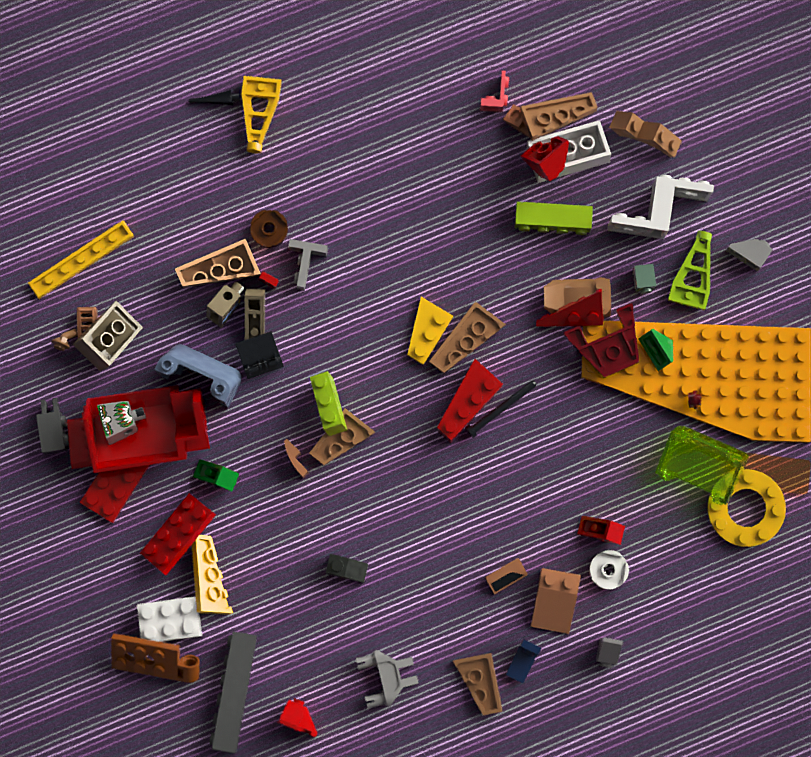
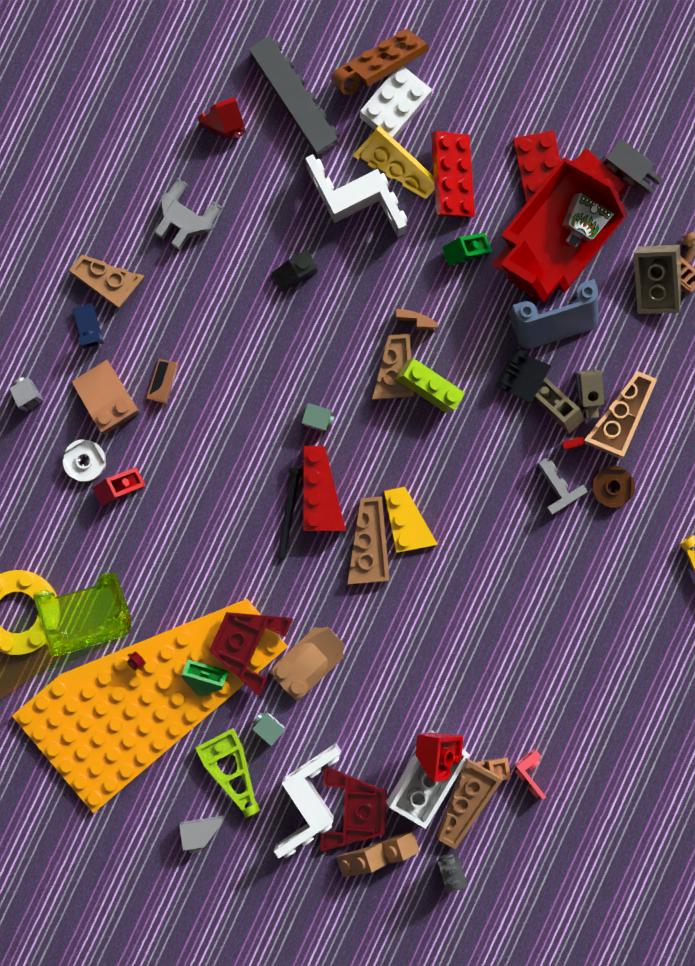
camera: 140 degrees right, 5 degrees up
lime brick [515,202,593,235] -> none
red wing [536,289,604,327] -> none
none -> sand green brick [302,403,335,432]
none -> white bracket [305,154,408,237]
none -> dark red wing [320,766,387,851]
none -> dark grey hinge [437,853,468,893]

